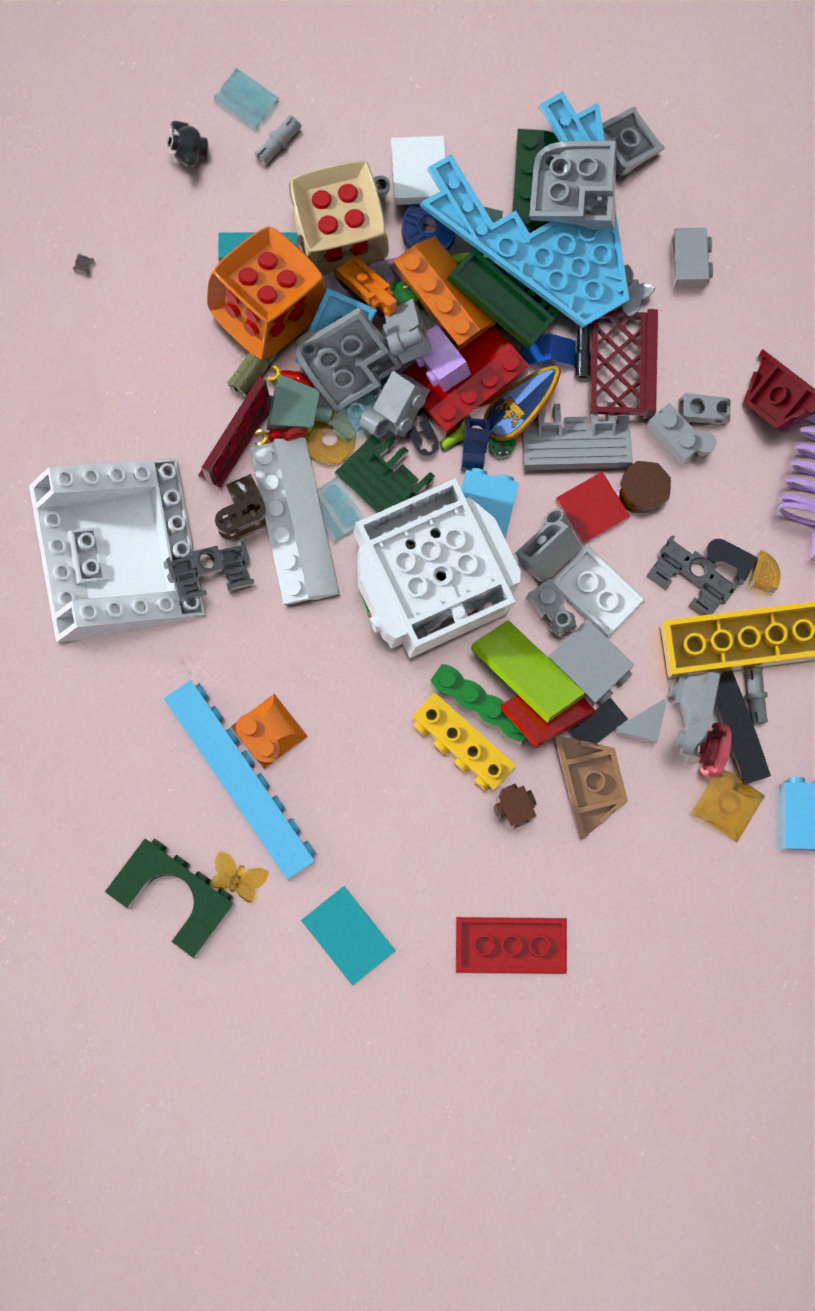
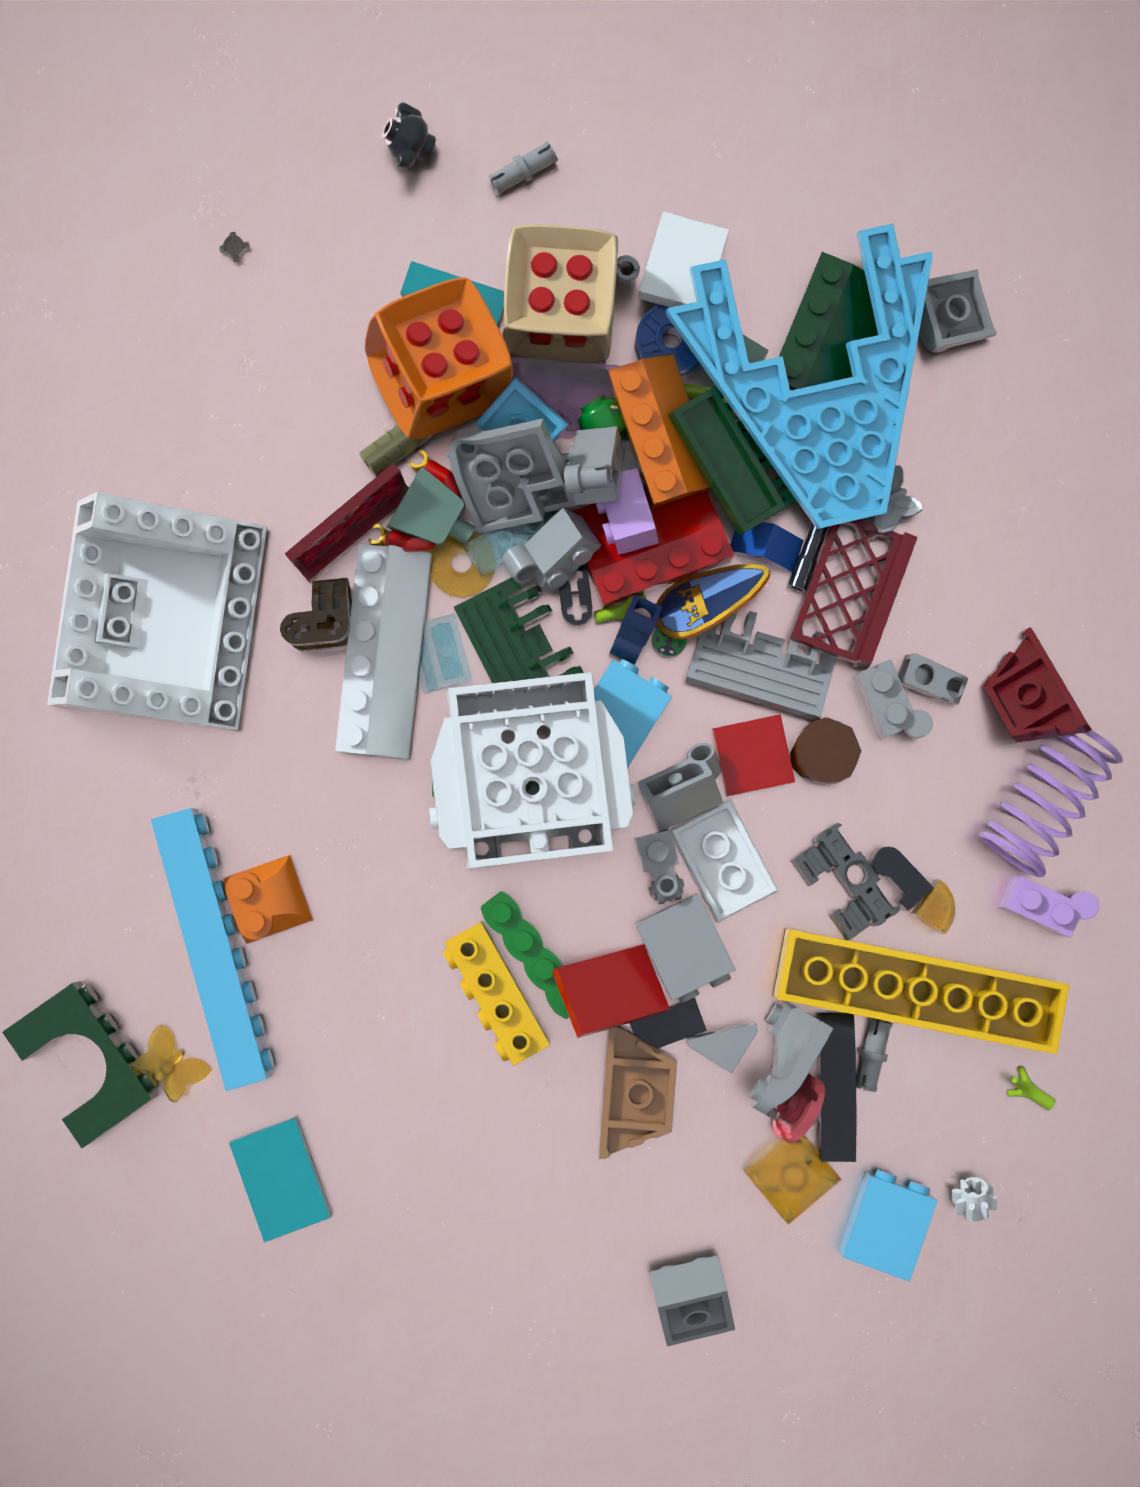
camera: 20 degrees right, 5 degrees up
dark grey piece [163,540,255,603] -> none
clear light blue plate [214,68,279,130] -> none
orange hinge [335,256,397,317] -> none
red tile [456,917,567,974] -> none
lime tile [470,620,585,723] -> none
reddish brown brick [494,784,537,831] -> none
light grey slope [529,141,617,229] -> none
light grey brick [672,228,713,288] -> none
none -> light grey slope [649,1255,735,1346]

